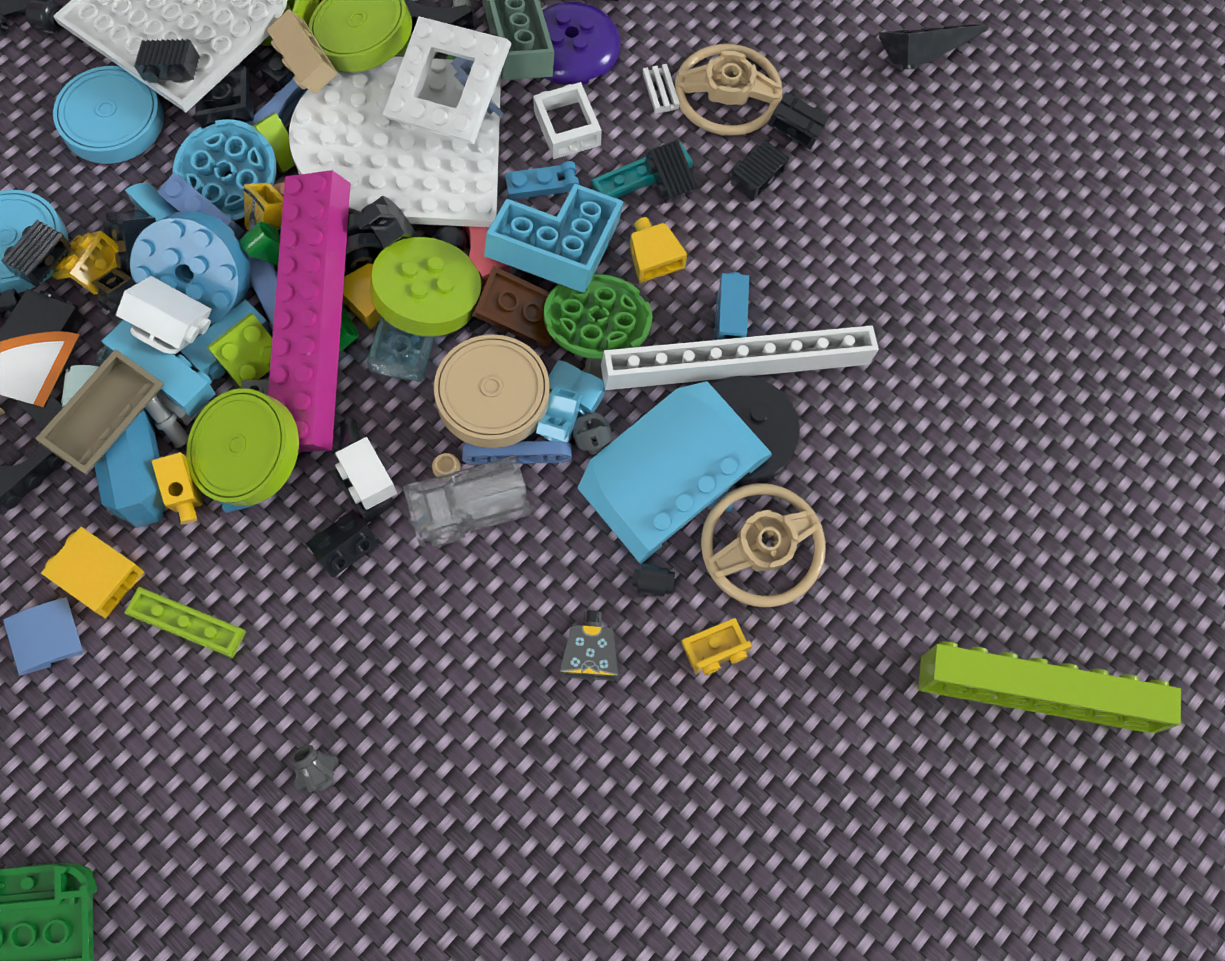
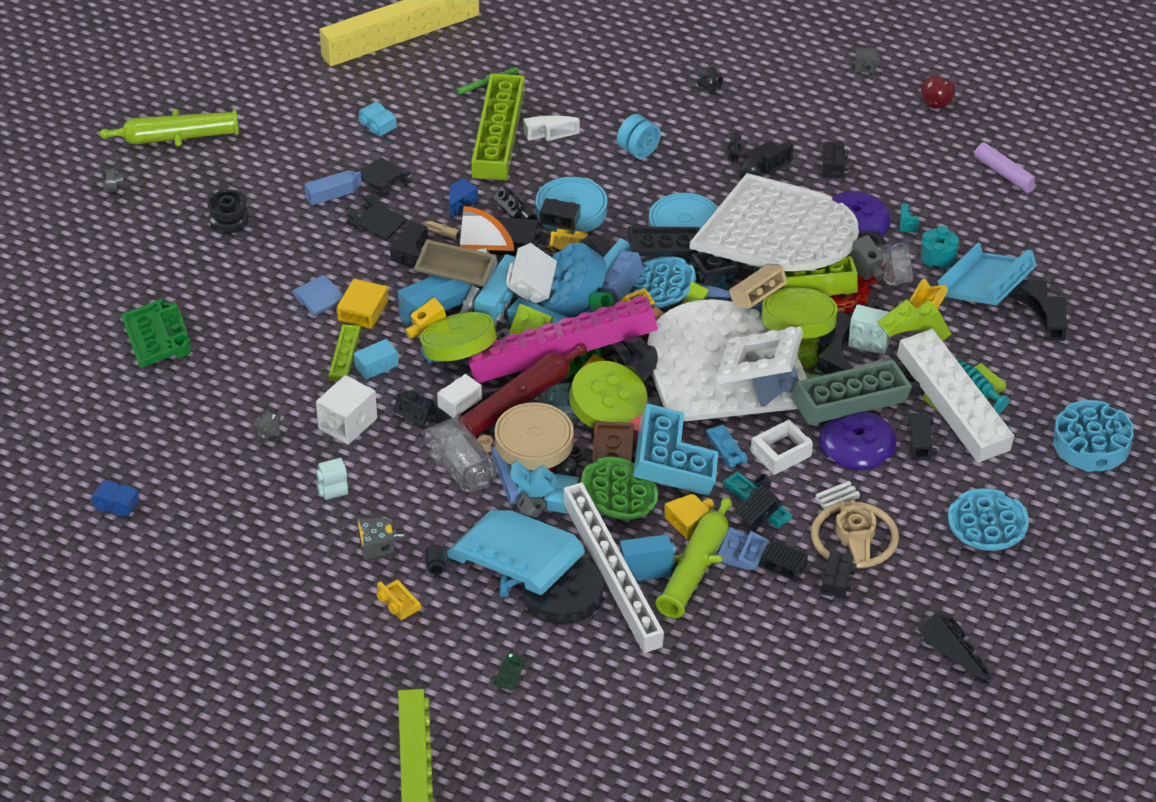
camera: 80 degrees right, 25 degrees down
black brick [134,39,200,83] -> none
tan piece [701,483,826,607] -> none
none -> white brick [316,375,377,445]
none -> light aqua brick [316,458,348,500]
none -> medium azure brick [354,339,399,380]
none -> dark red piece [457,344,587,441]
none -> clear green tile [493,653,527,691]
none -> black tile [627,226,700,257]
none -> lime piece [655,498,732,619]
none -> medium blue slope [717,527,768,570]
none -> black hinge [754,474,771,489]

